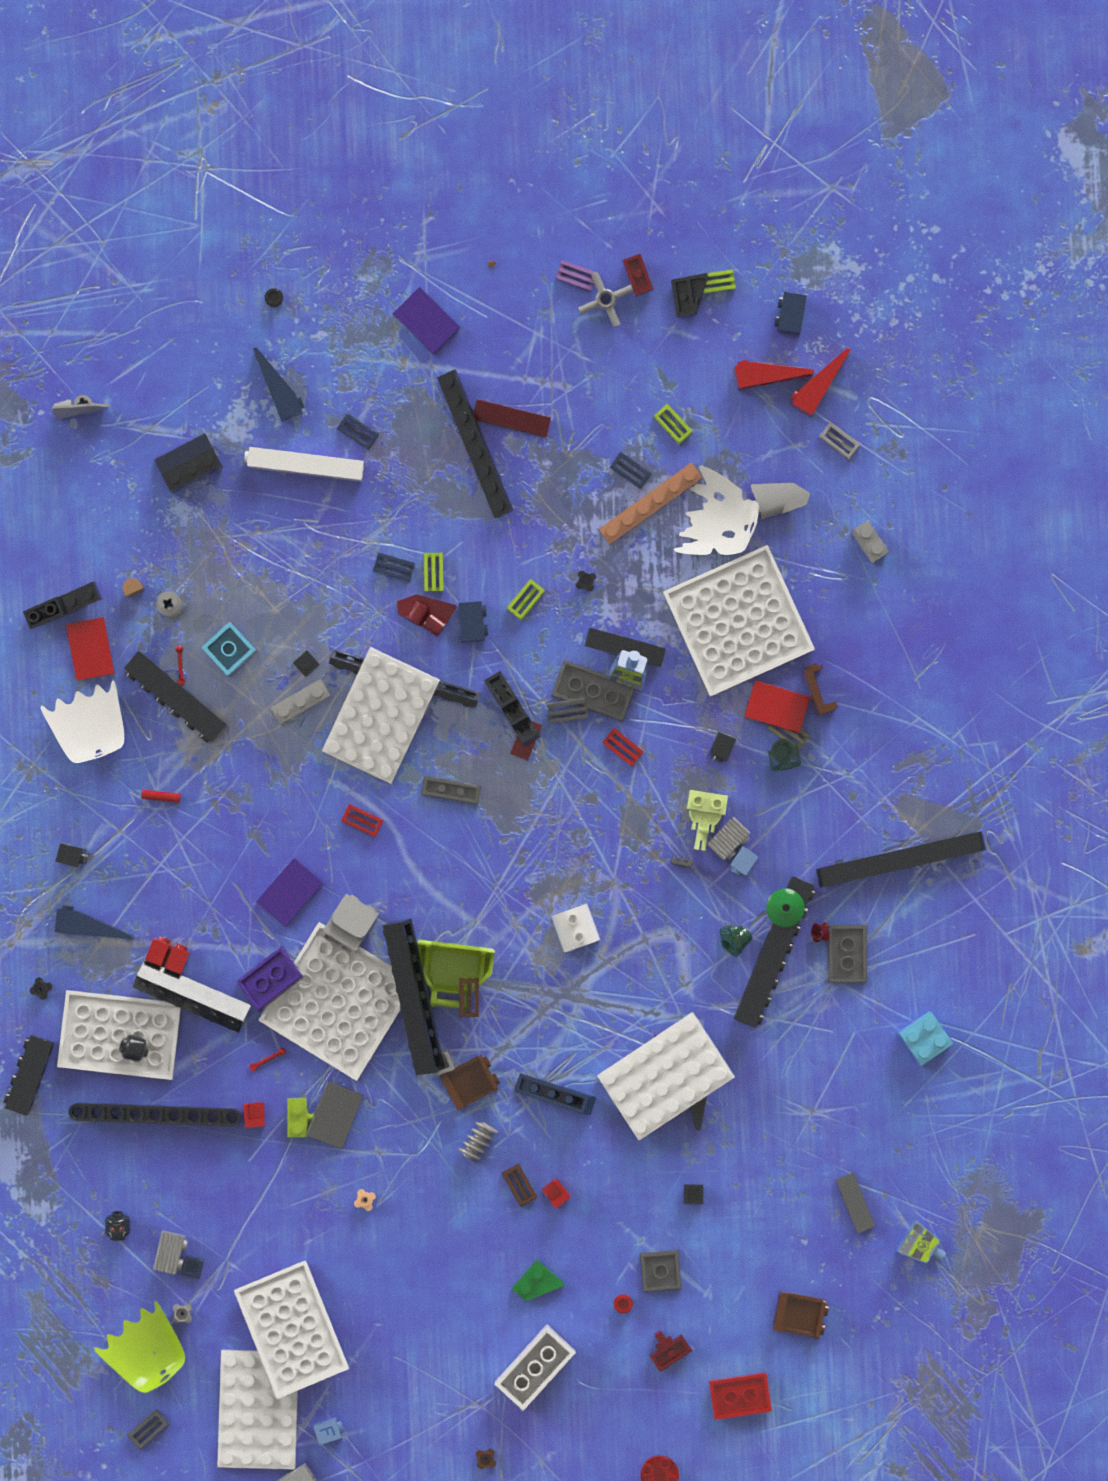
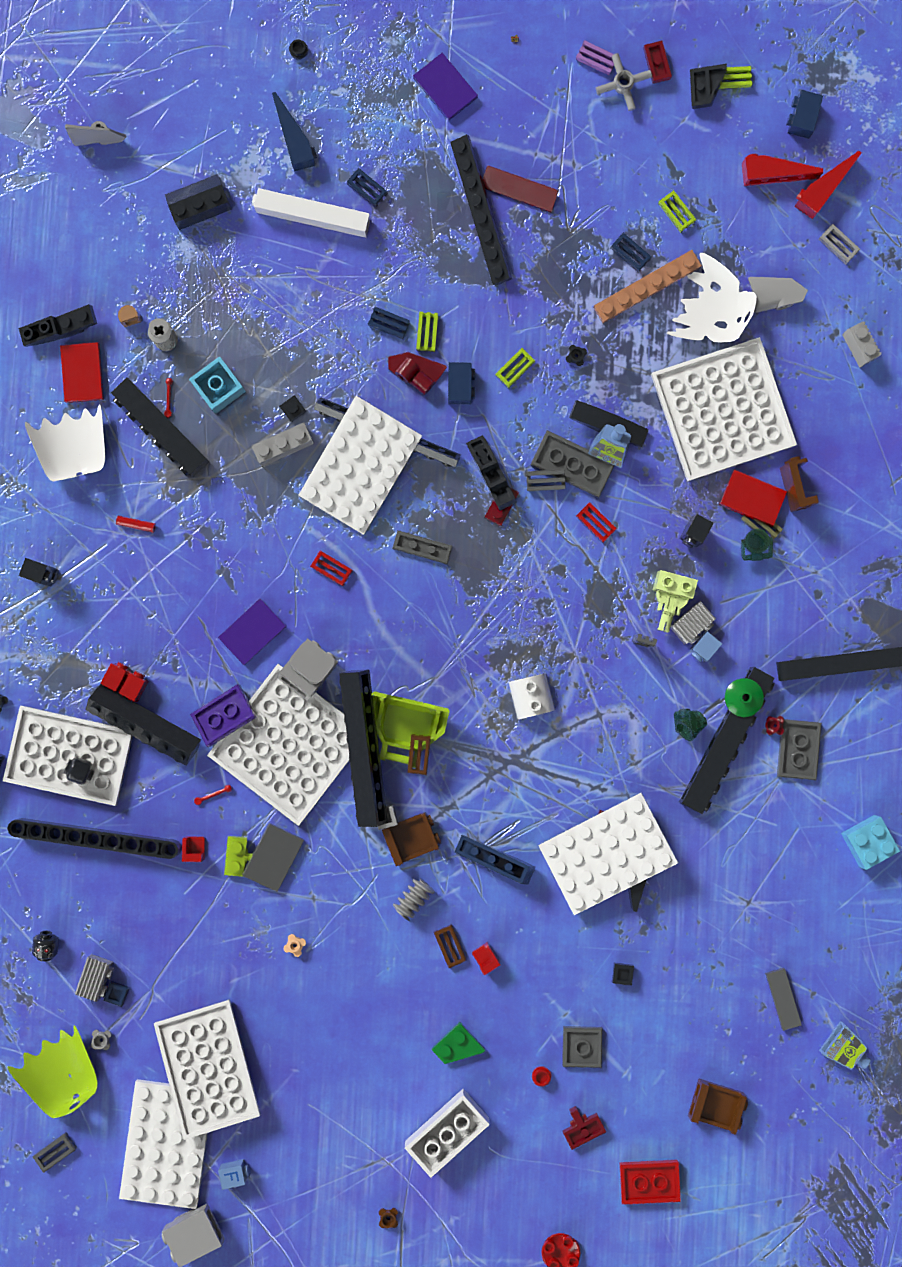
camera: 15 degrees right, 0 degrees up
dark blue slope [55,905,134,939] -> none

